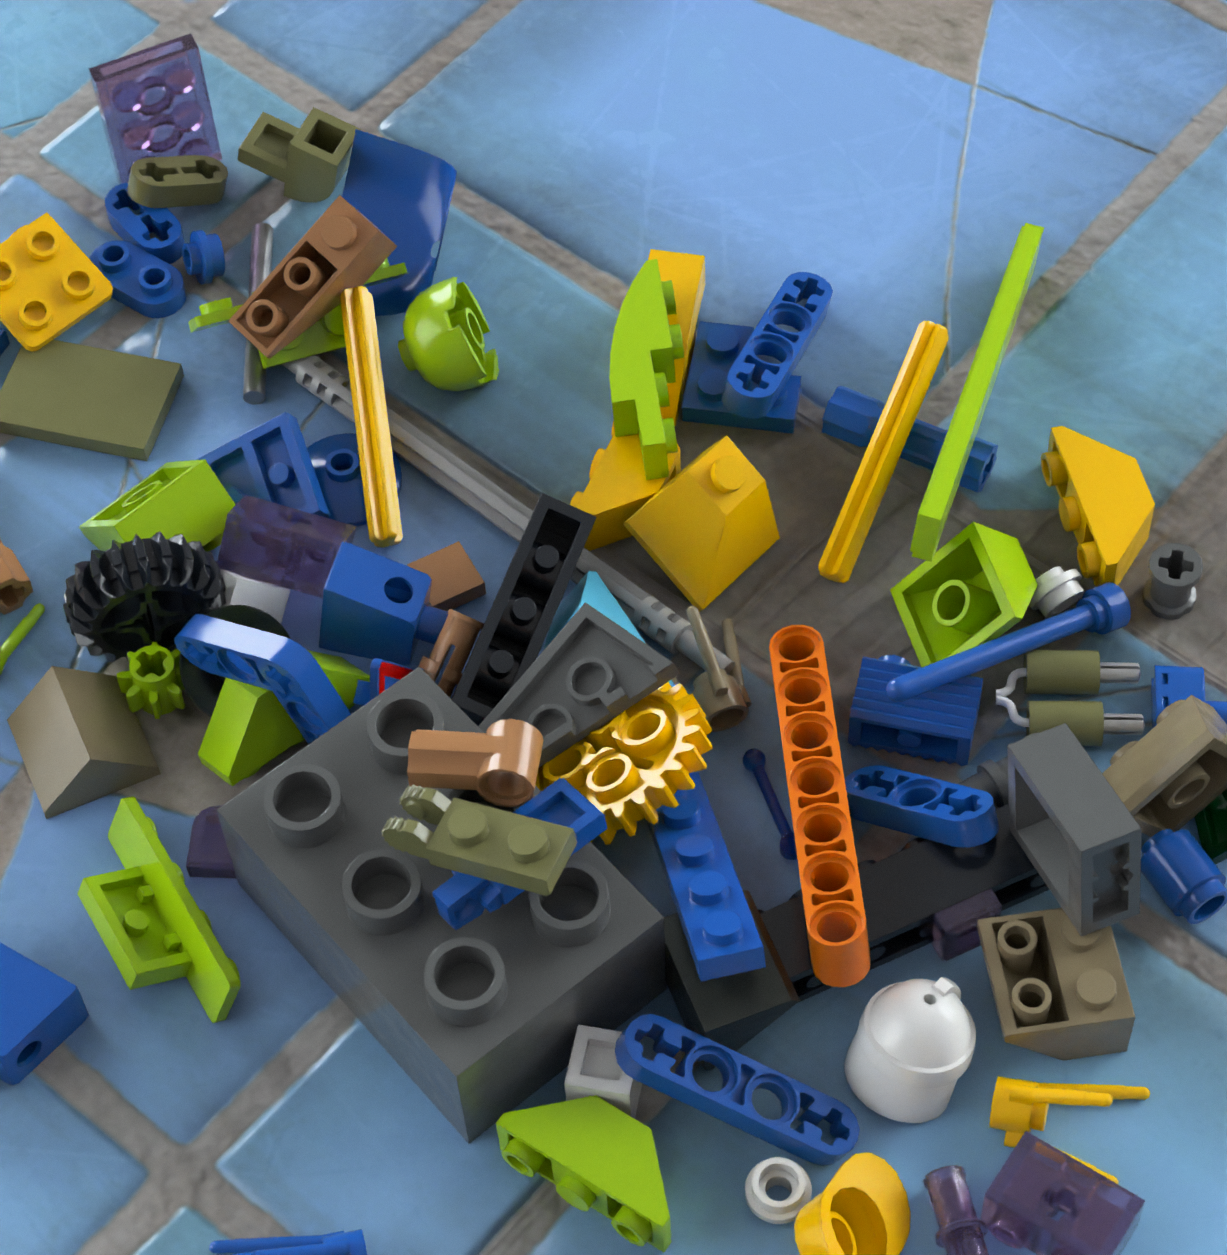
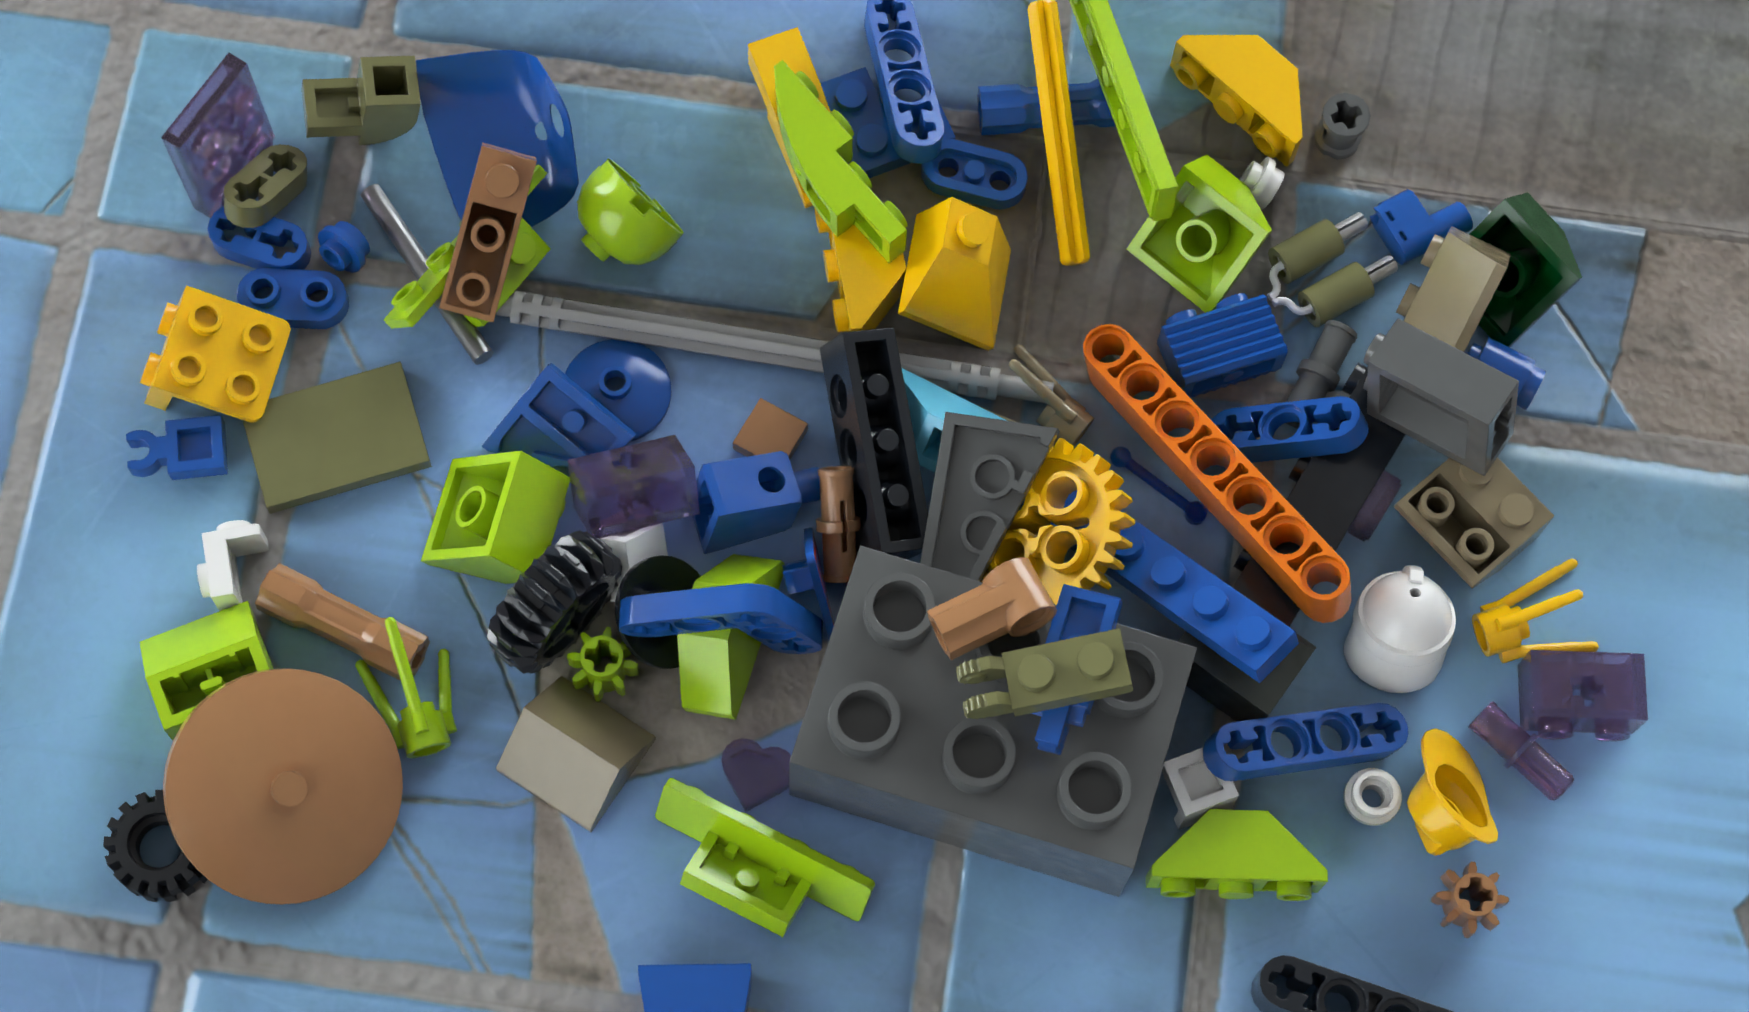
camera: 40 degrees left, 15 degrees up
yellow axle [340,286,403,548] -> none
blue piece [886,582,1131,702] -> none
none -> blue plate [921,139,1028,210]

